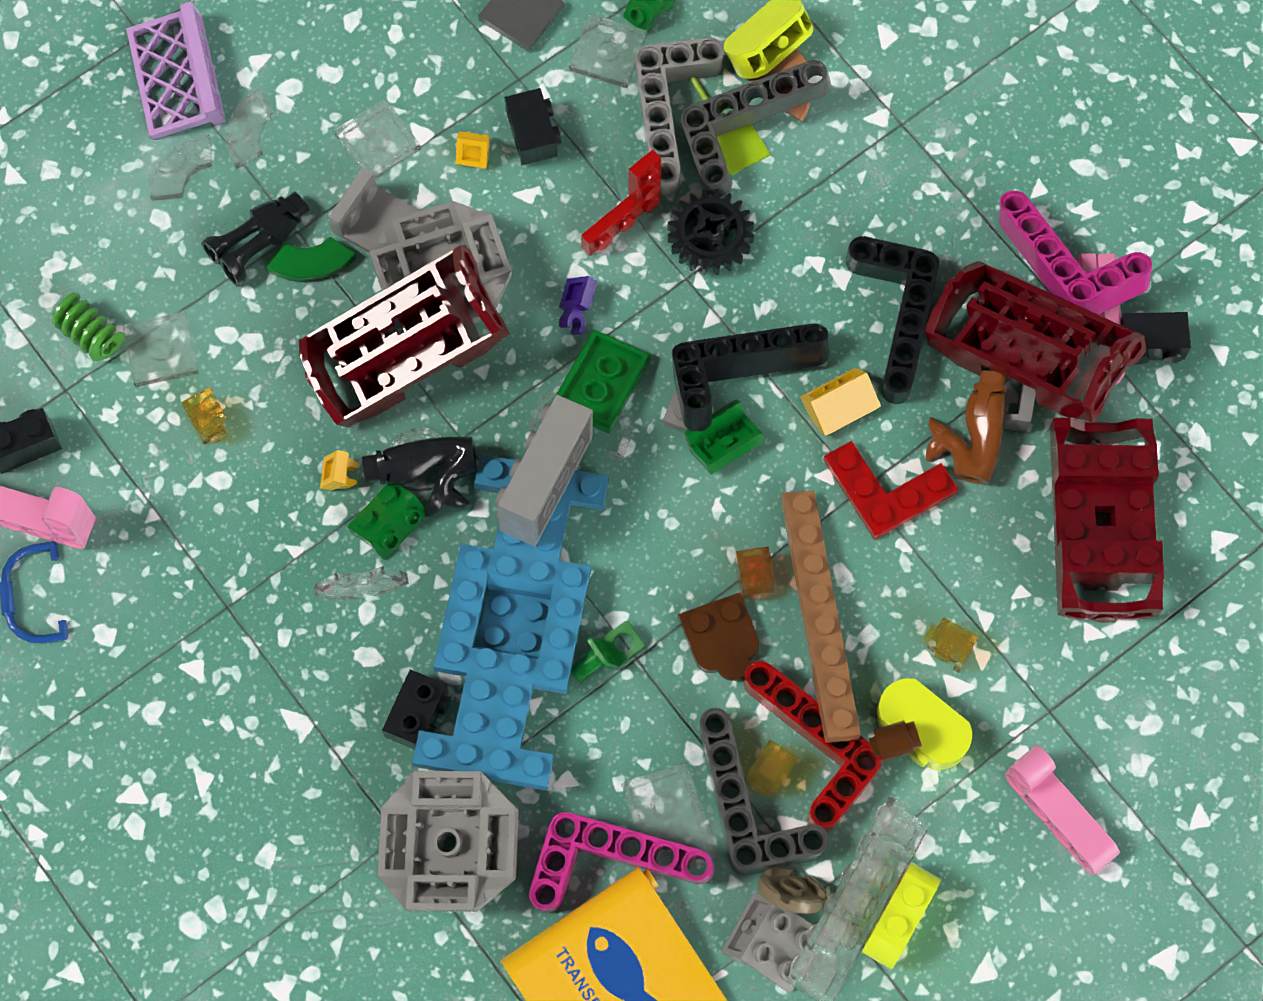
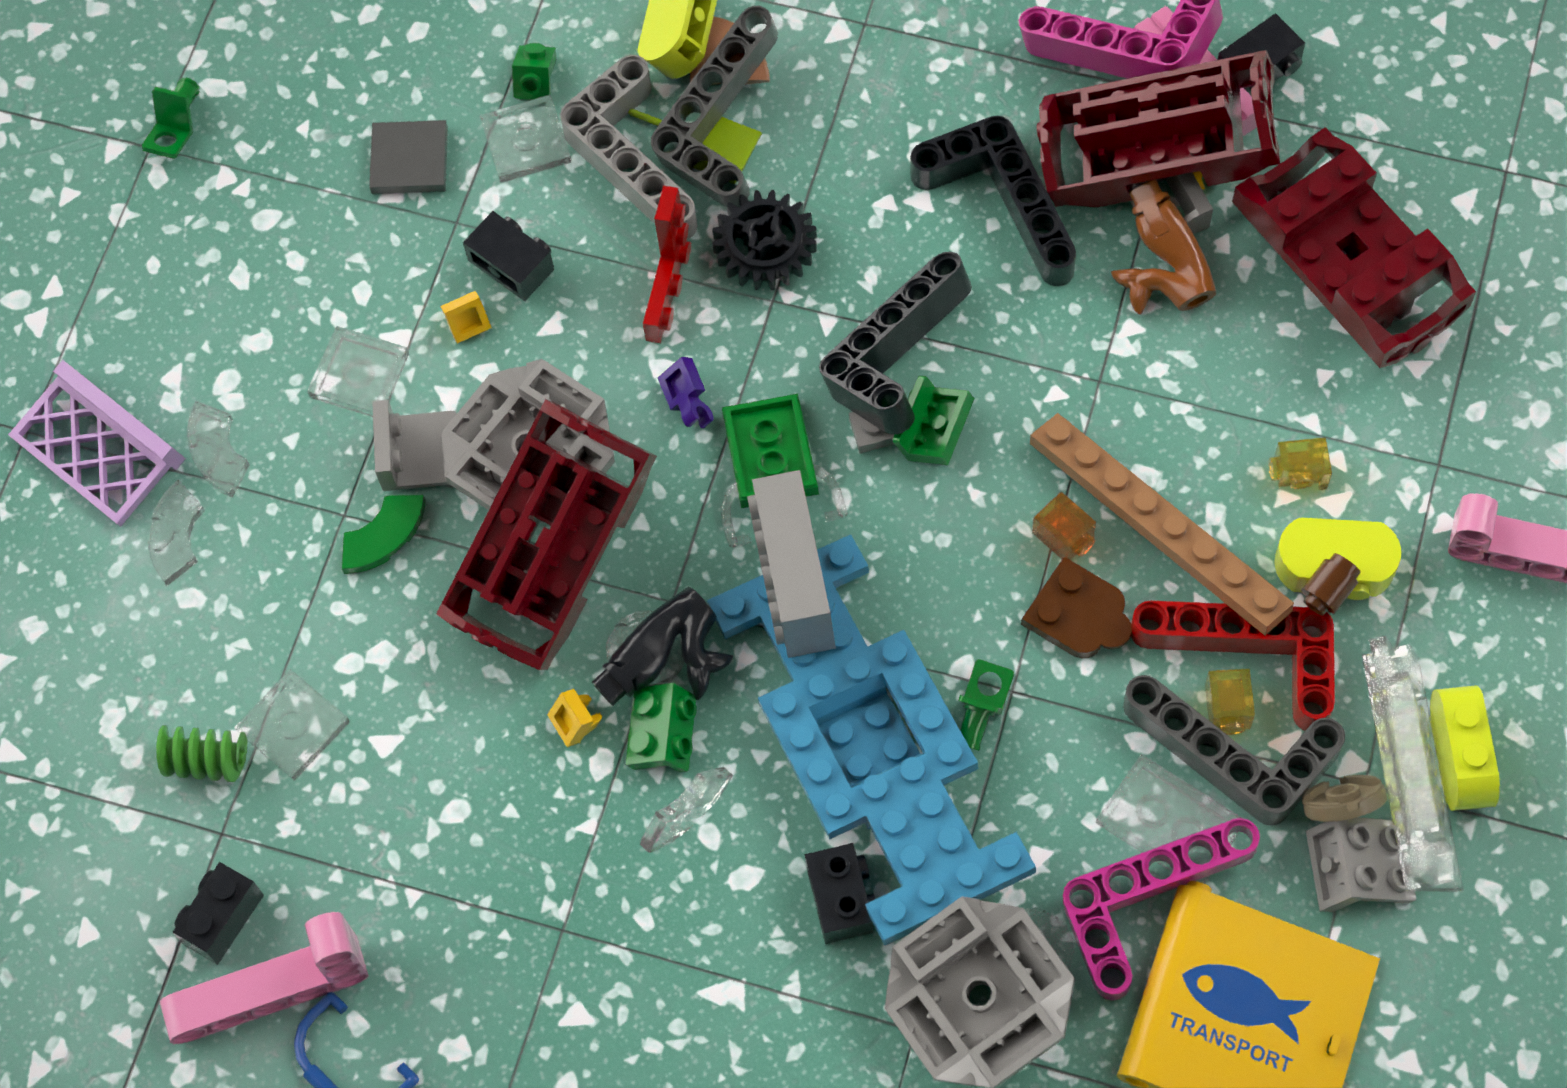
camera: 30 degrees left, 5 degrees down
clear yellow brick [181,387,228,445] -> none
black piece [201,191,310,286] -> none
yellow brick [800,367,881,436] -> none
red plate [823,440,959,540] -> none

